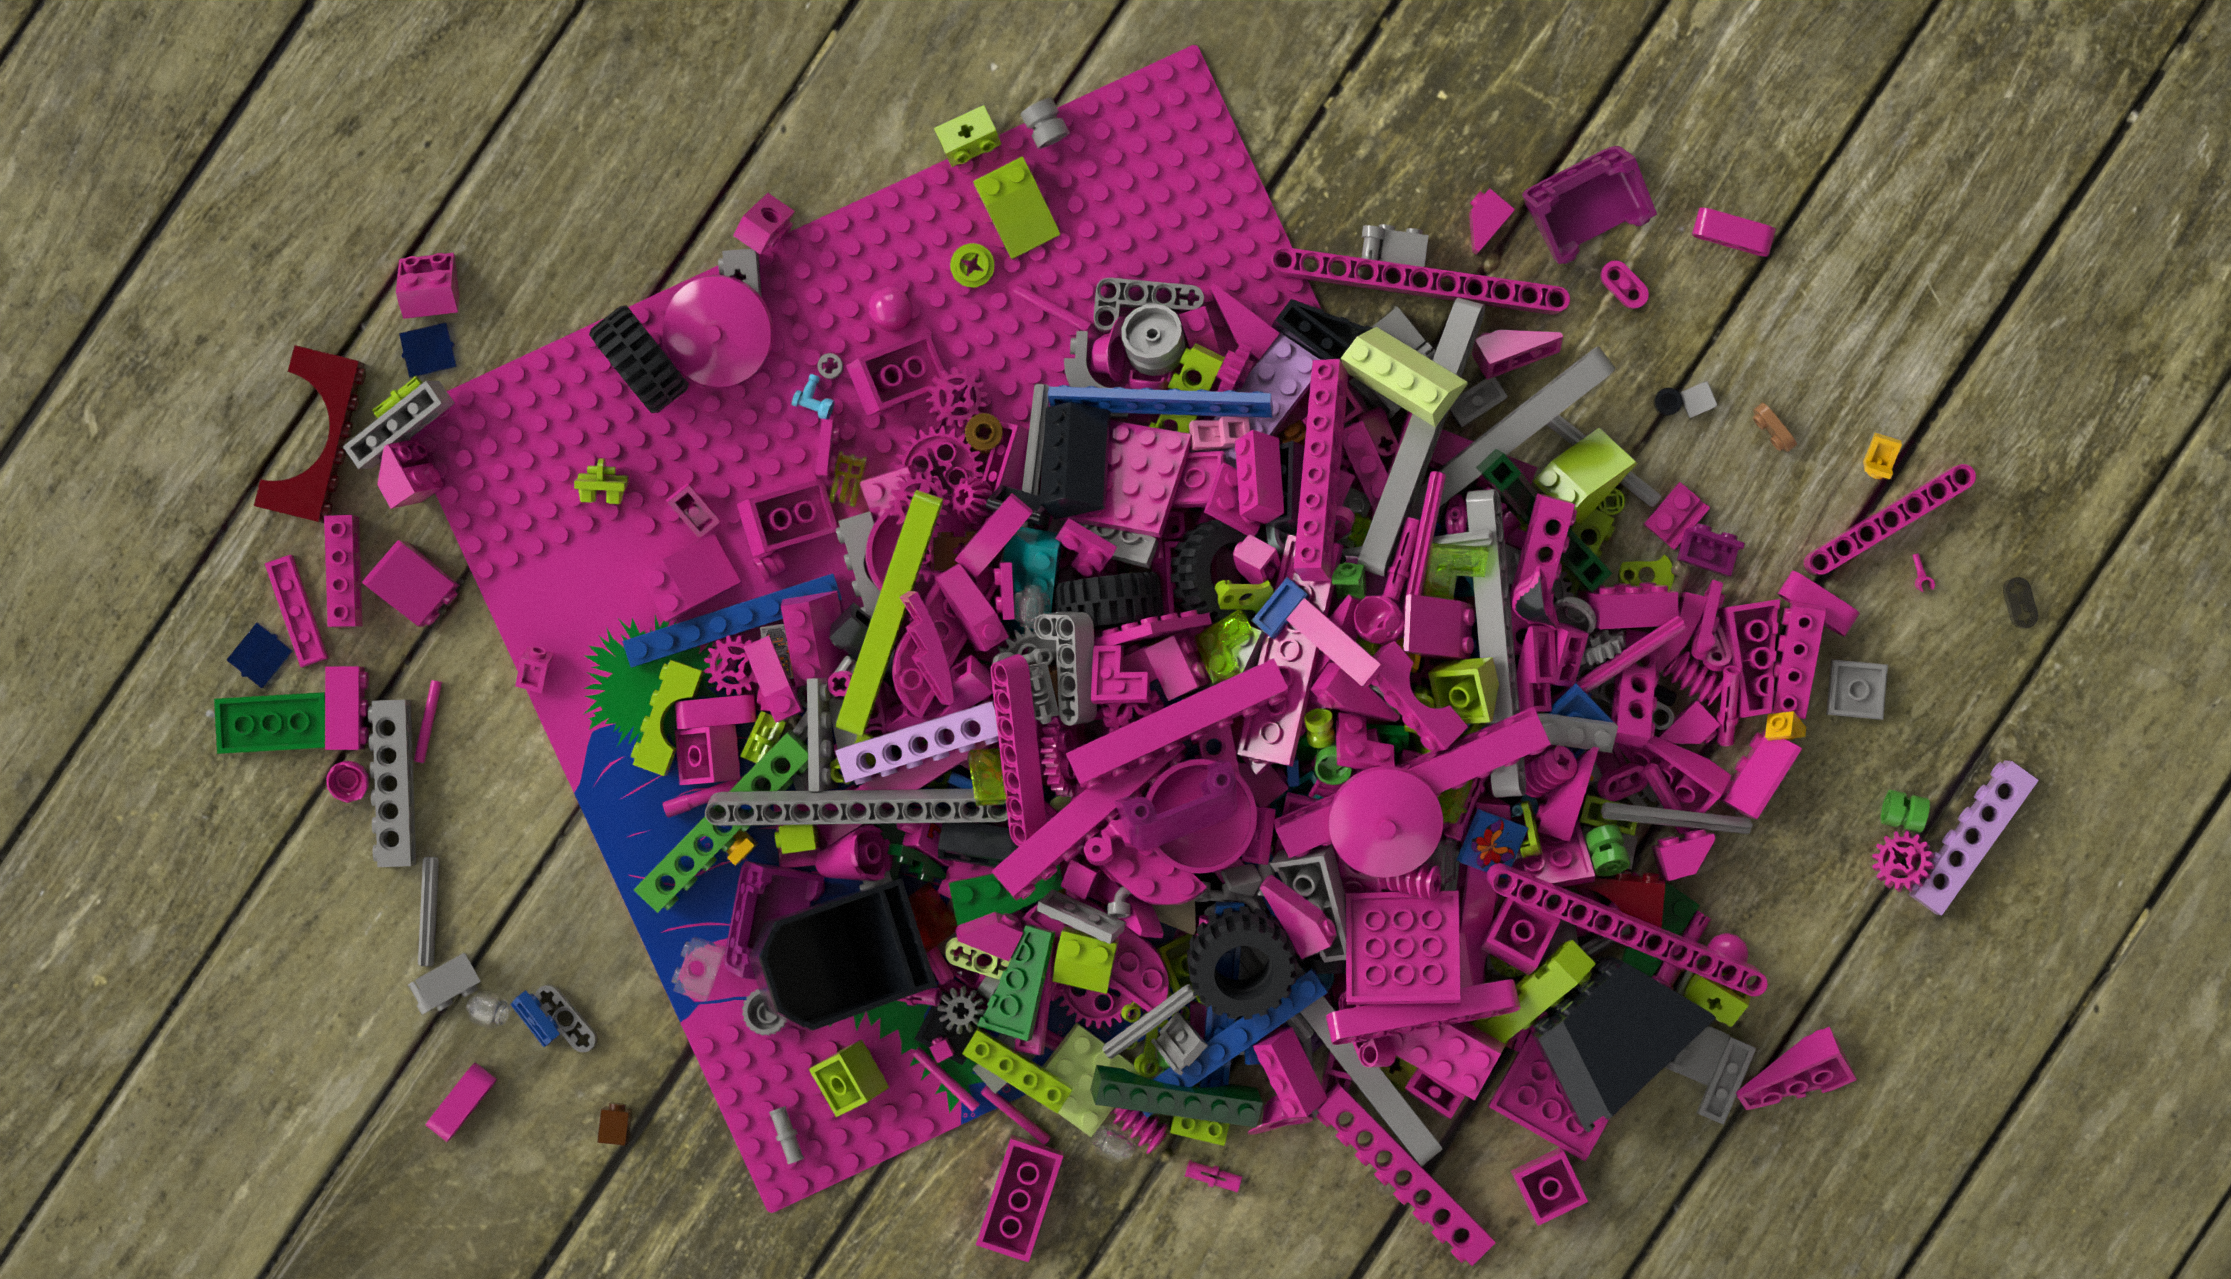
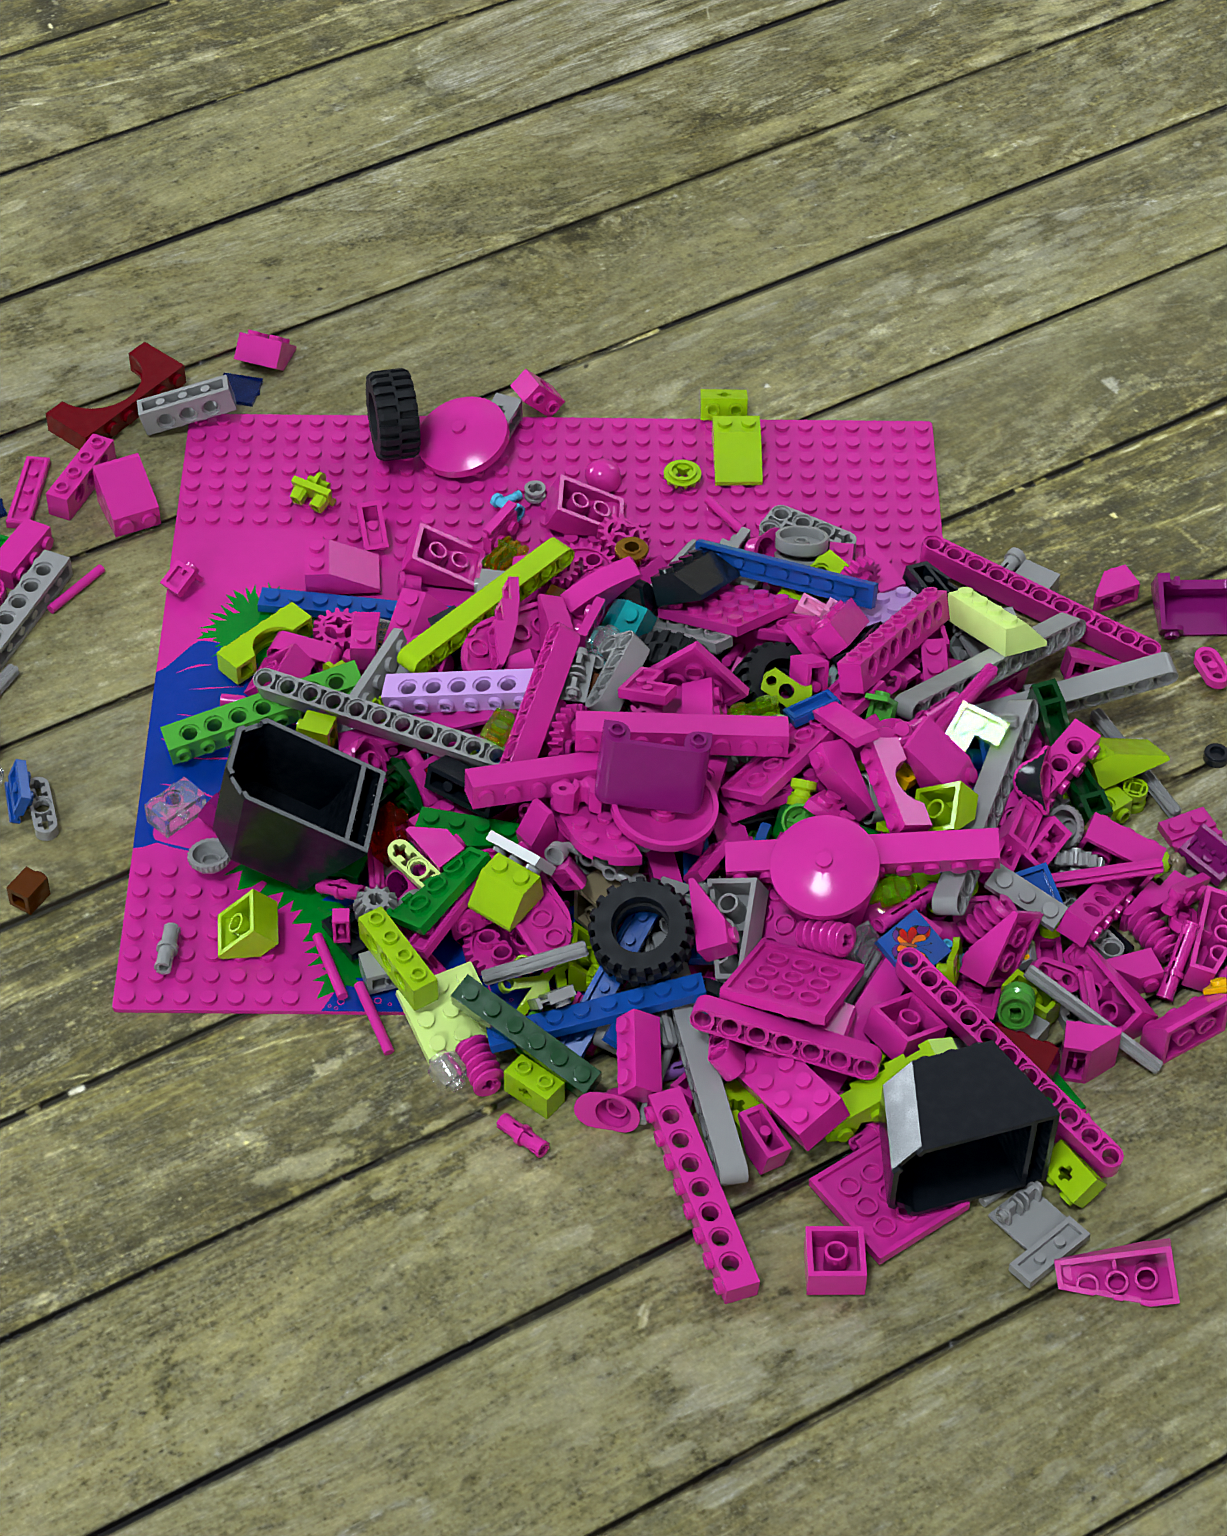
camera: 25 degrees right, 40 degrees down
dark pink slope [377,439,445,509] -> none
dark pink brick [976,1135,1064,1263] -> none
light grey wheel [1021,98,1070,149] -> none
dark pink plate [1055,518,1117,578] -> none

